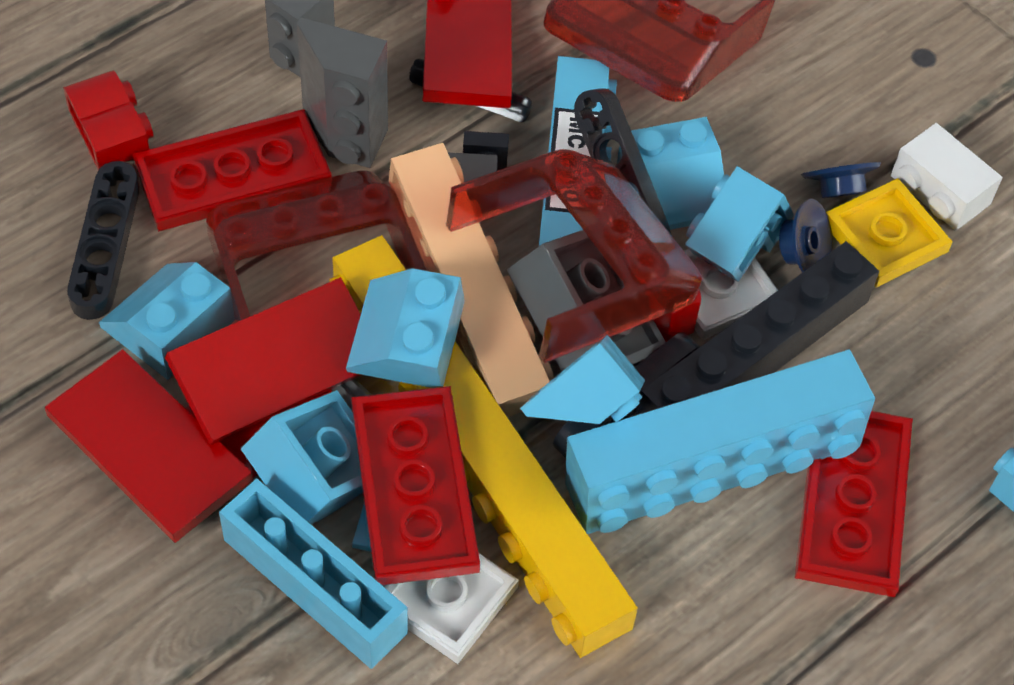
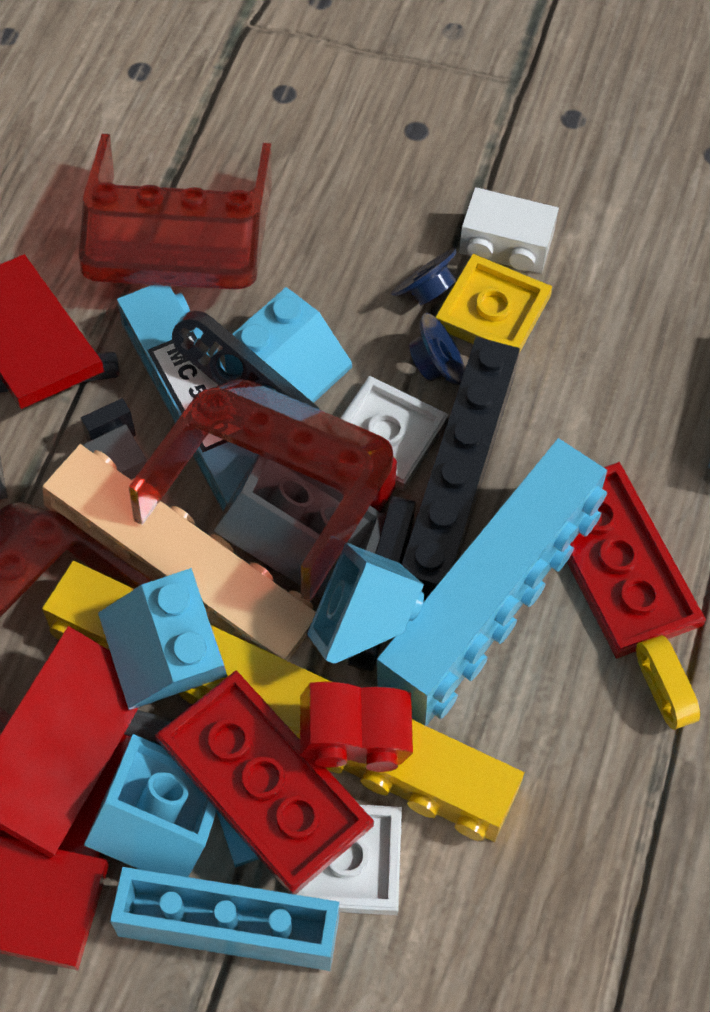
camera: 30 degrees left, 5 degrees up
medium azure brick [685,166,794,282] -> none
none -> red brick [300,682,413,772]
none -> yellow beam [636,635,700,730]

